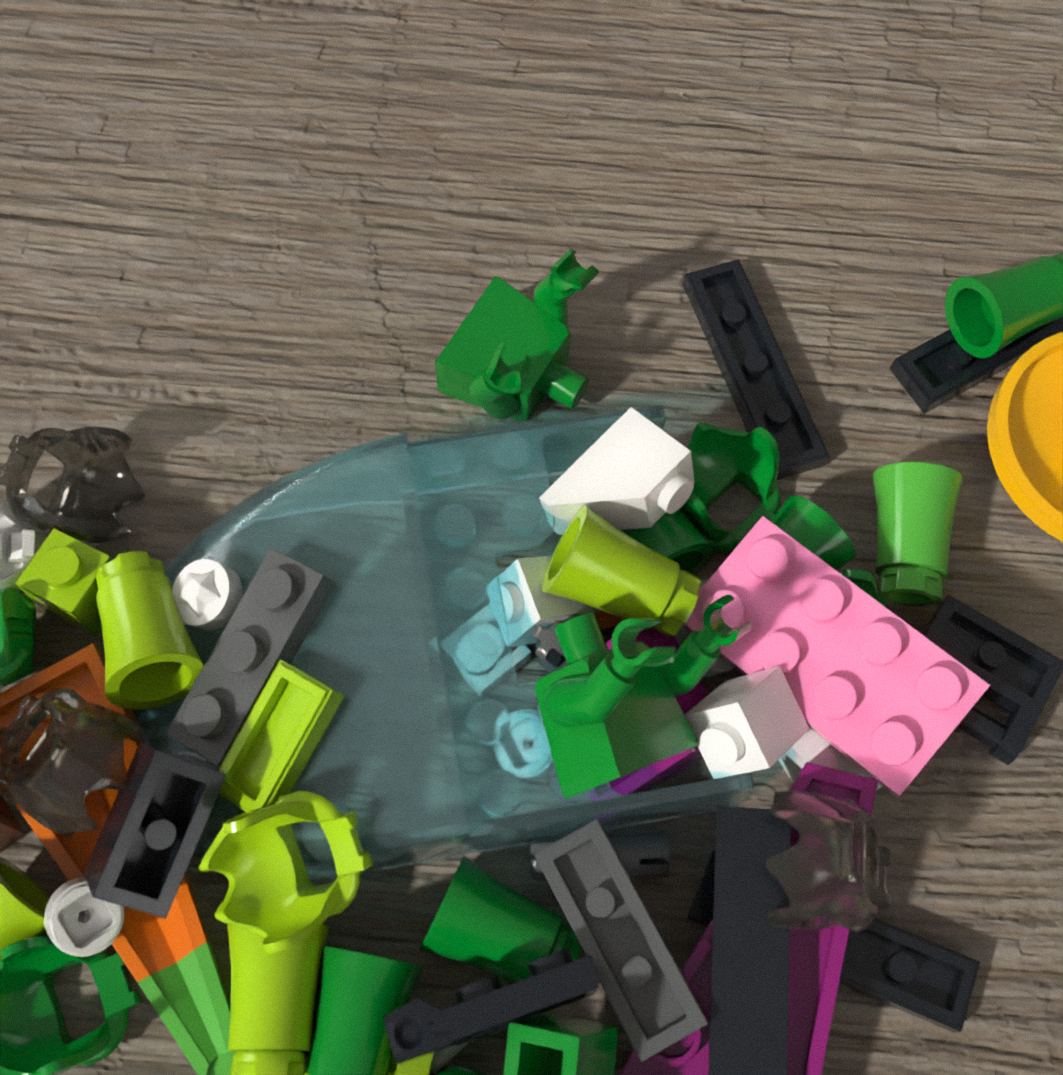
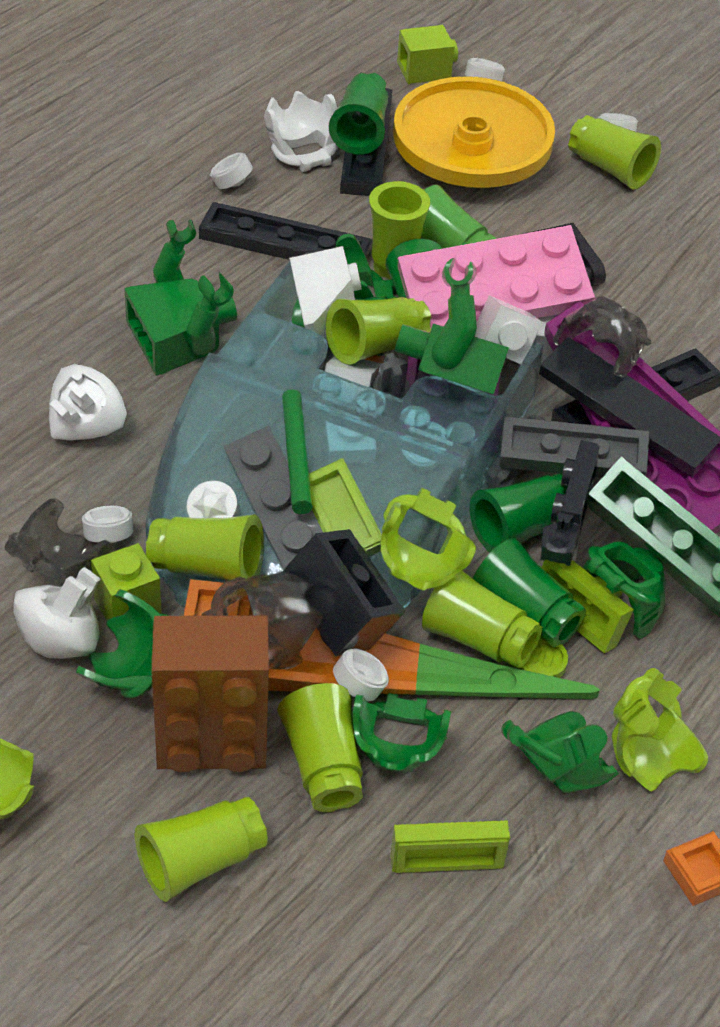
camera: 55 degrees left, 20 degrees down
none -> white piece [49,364,127,441]
none -> white tile [82,506,133,545]
none -> white tile [210,153,253,189]
none -> white helmet [264,91,338,172]
none -> green bar [282,389,313,515]
none -> lime plant [369,181,430,279]

